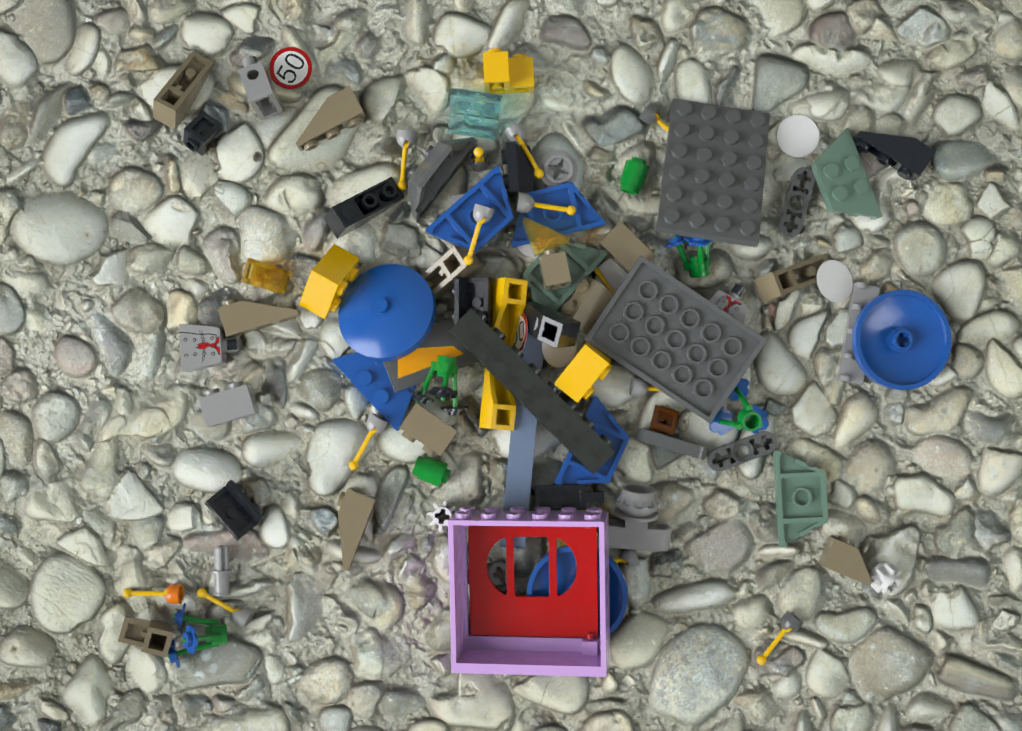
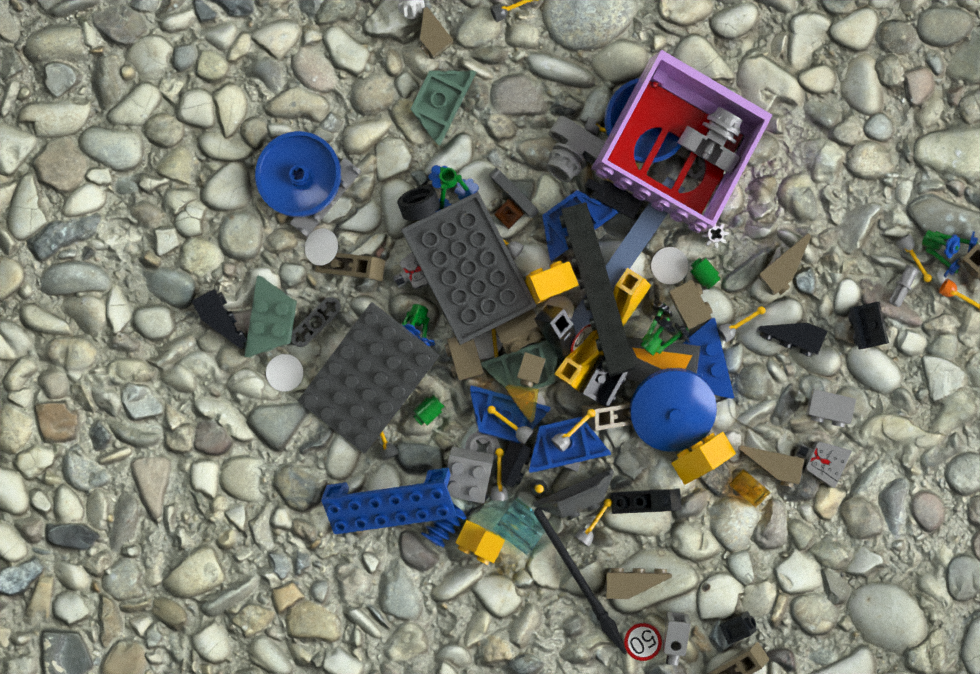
camera: 145 degrees left, 0 degrees up
dark grey beam [706,431,777,471] -> none
none -> blue bracket [321,468,456,534]
none -> black tyre [397,186,441,221]
none -> blue piece [421,503,467,547]
none -> light grey brick [447,446,494,504]
none -> black piece [533,508,627,654]
none -> white sticker [651,247,689,284]
none -> light grey beam [677,106,743,174]
none -> black slope [756,323,828,357]

